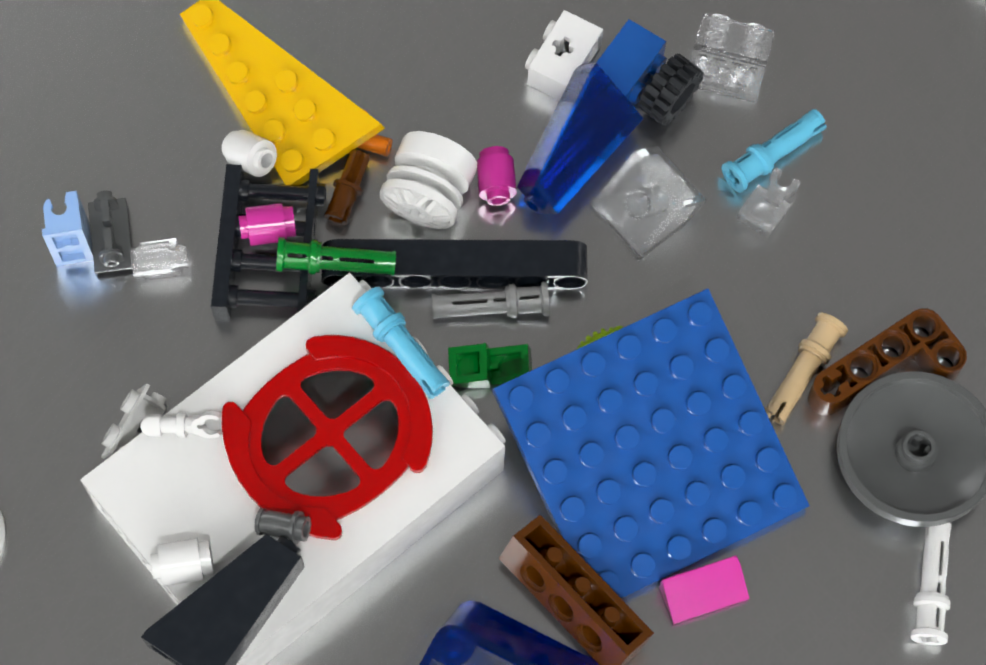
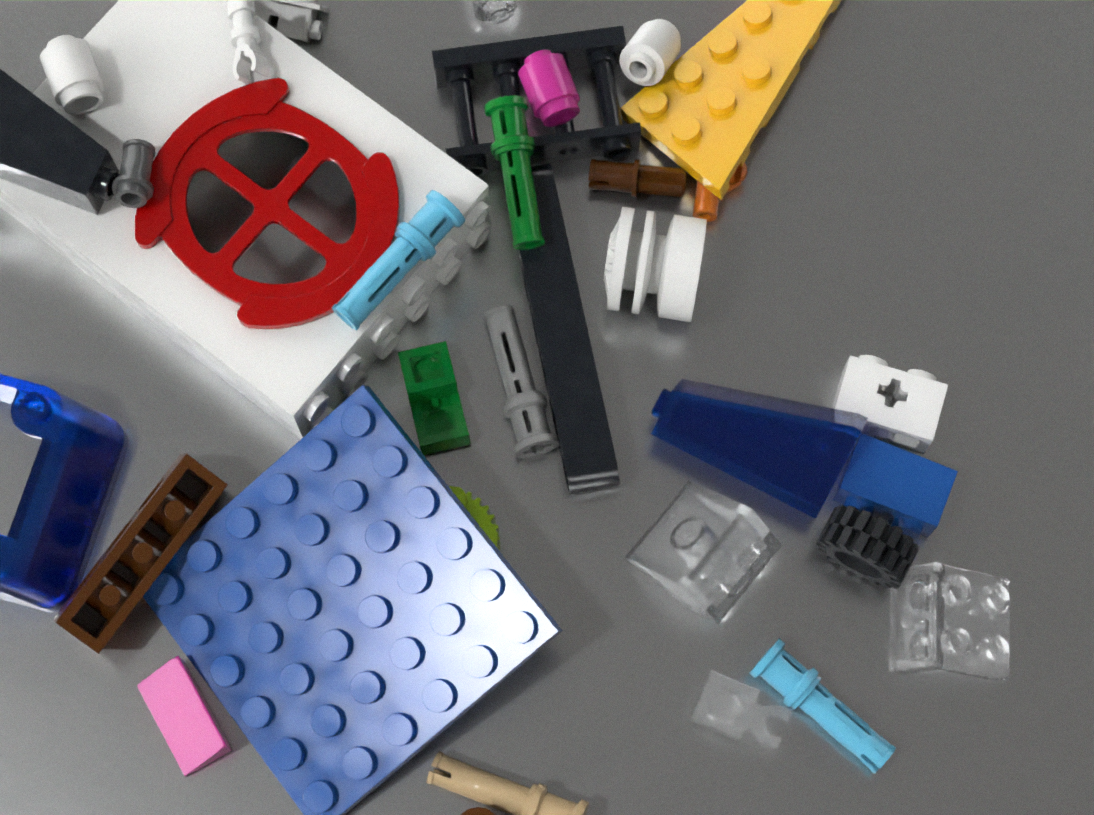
camera: 80 degrees right, 5 degrees up
dark pink brick [477,146,517,206] -> none

